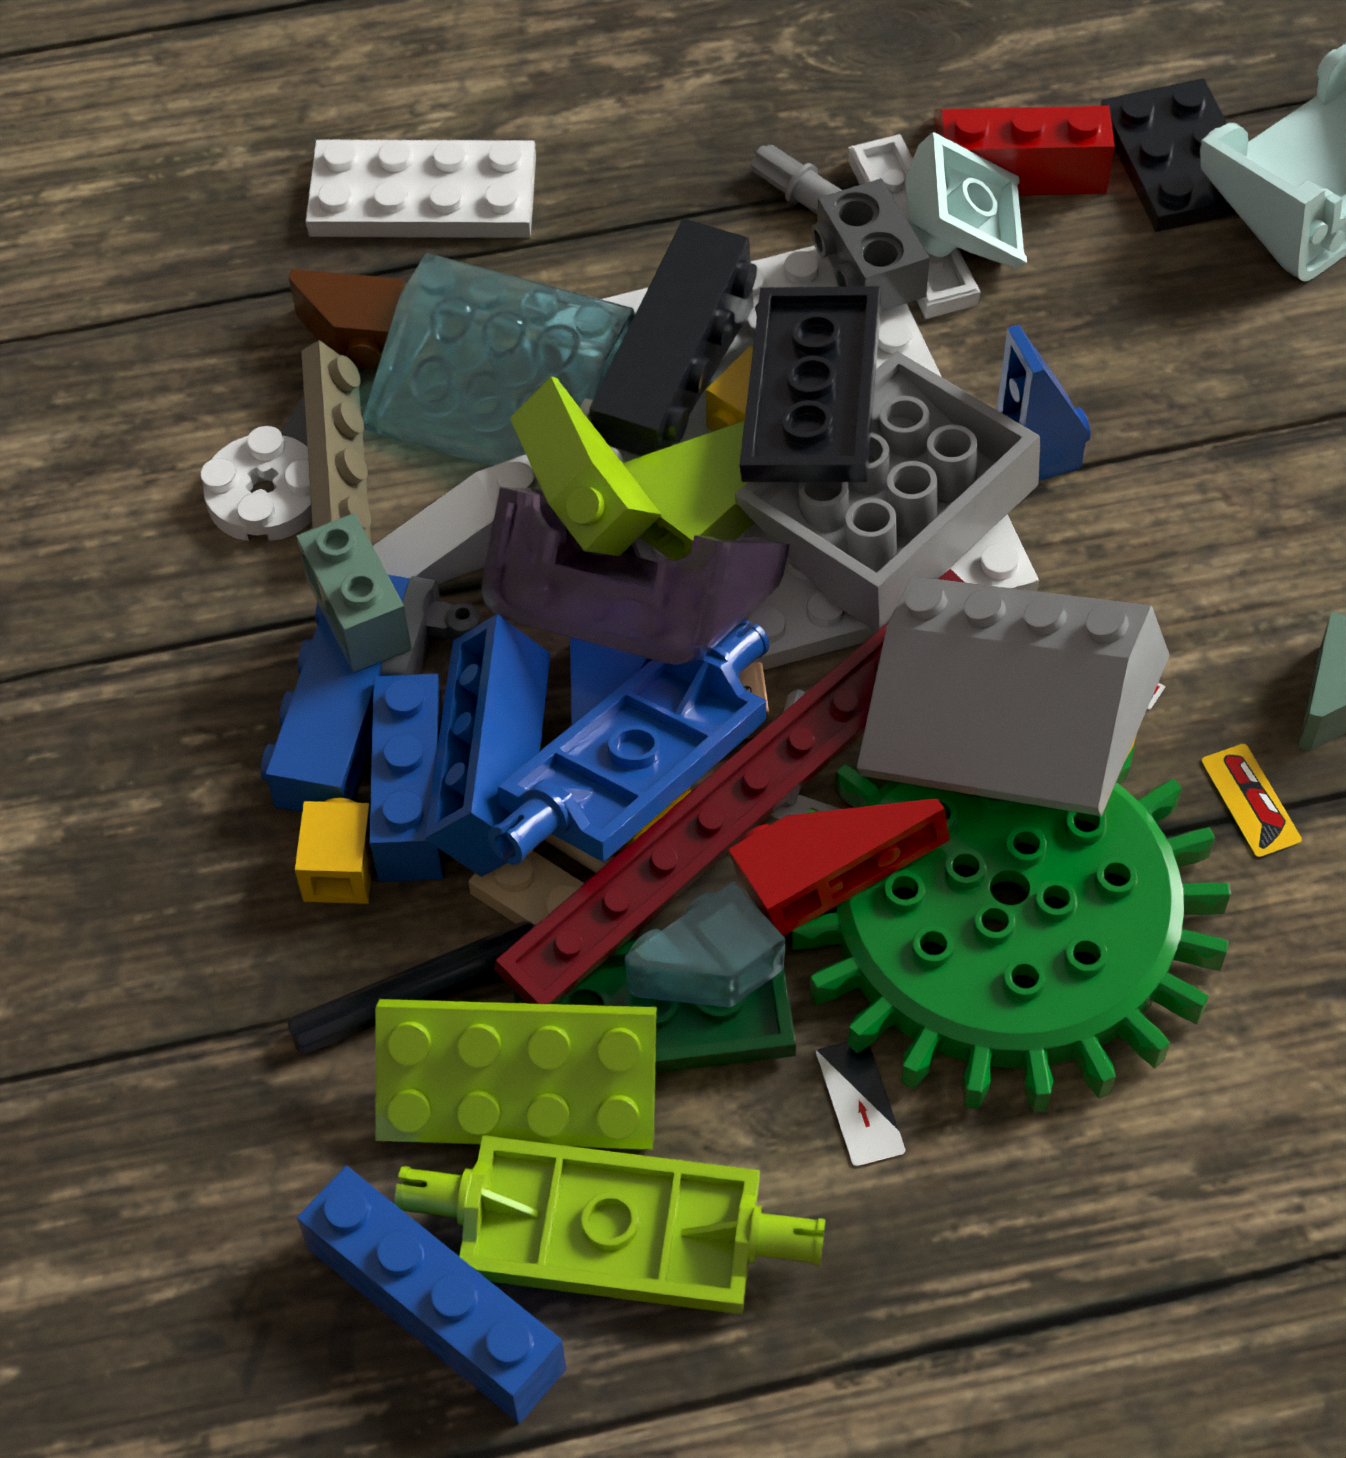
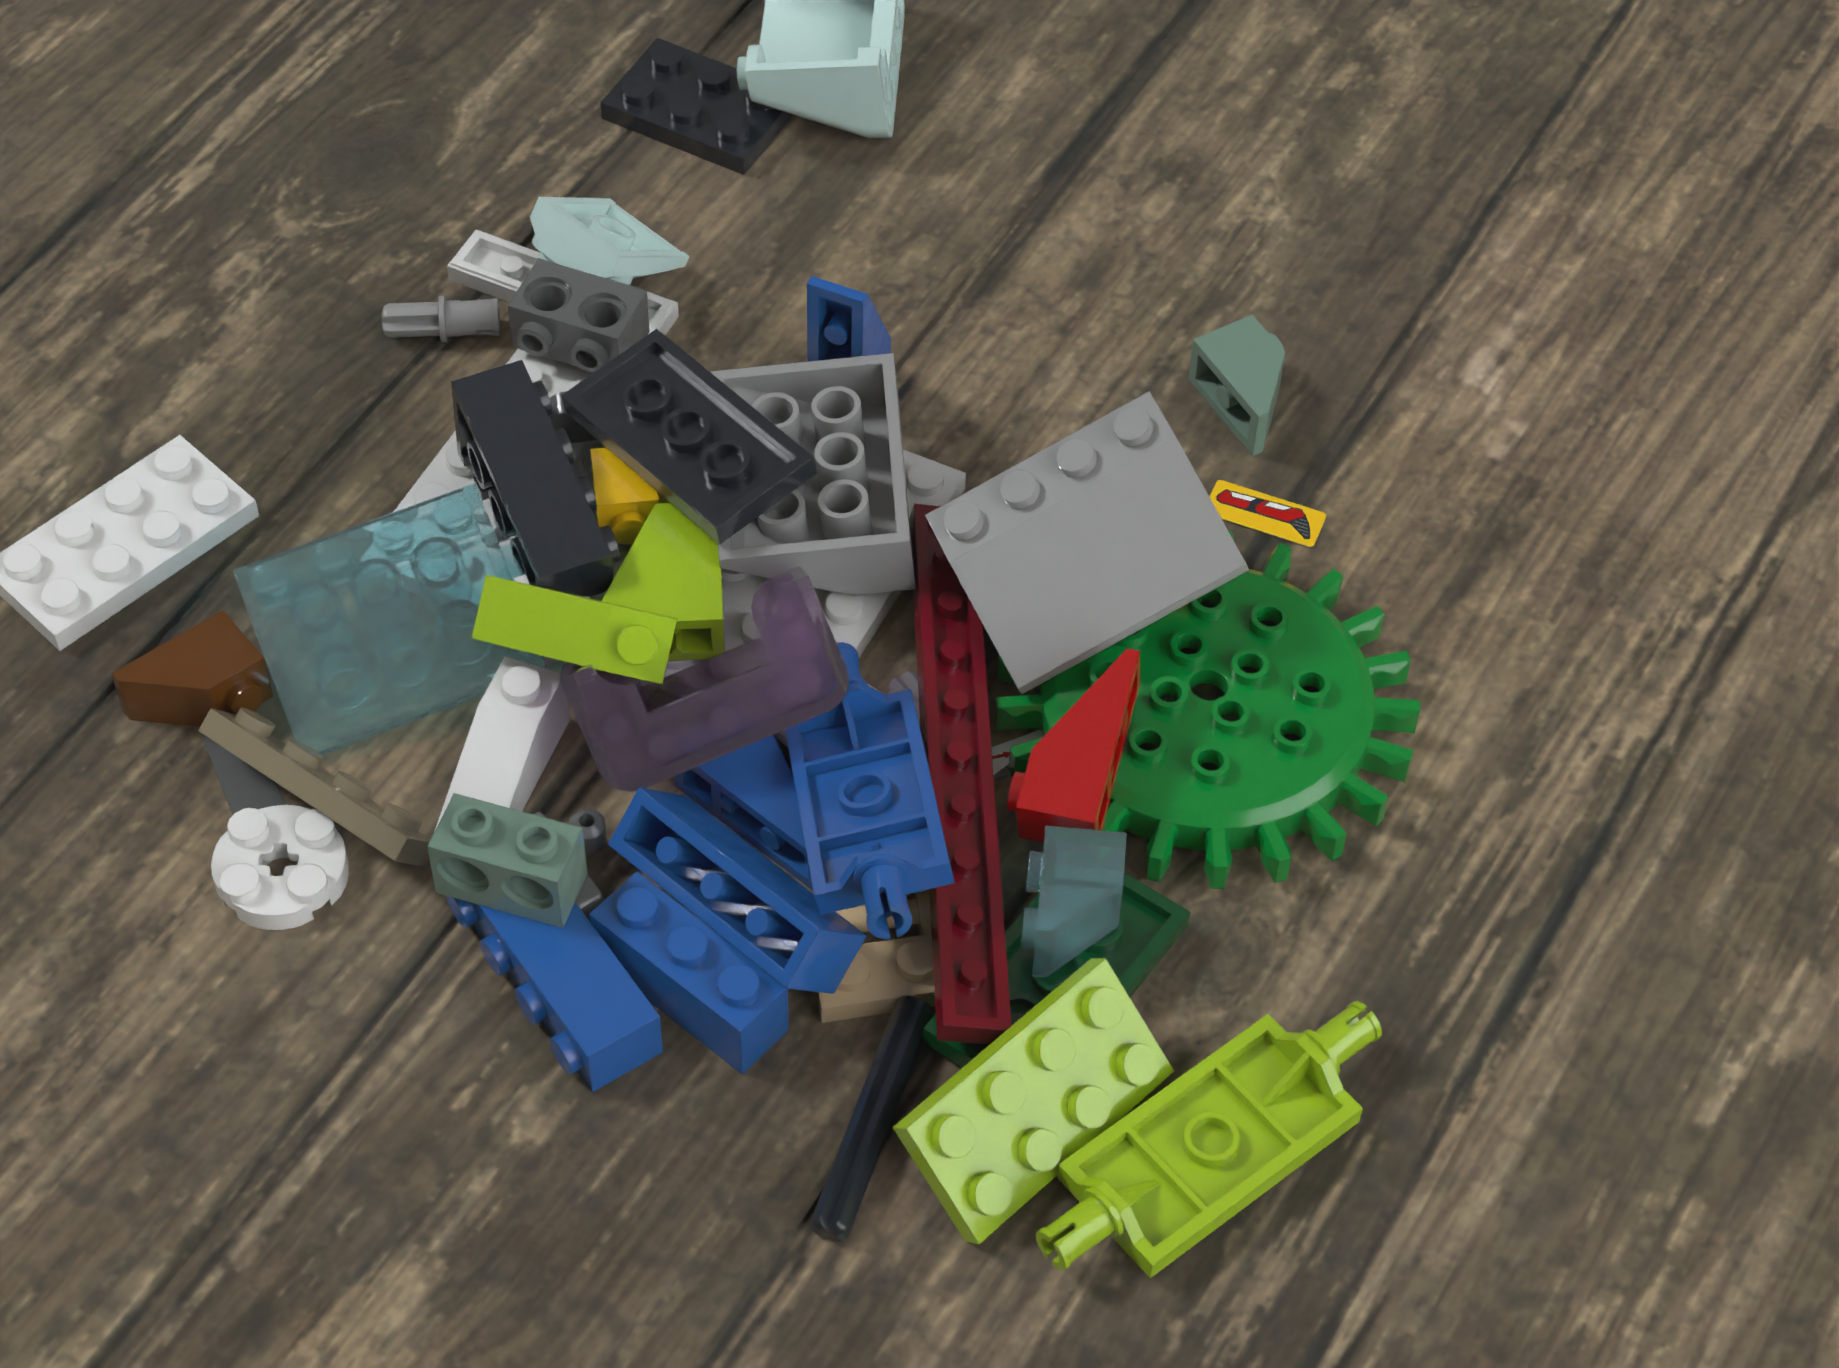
camera: 50 degrees left, 5 degrees down
yellow brick [295,798,374,904] -> none
blue brick [297,1165,567,1424] -> none
white sticker [816,1041,905,1166] -> none
red slope [934,106,1115,196] -> none

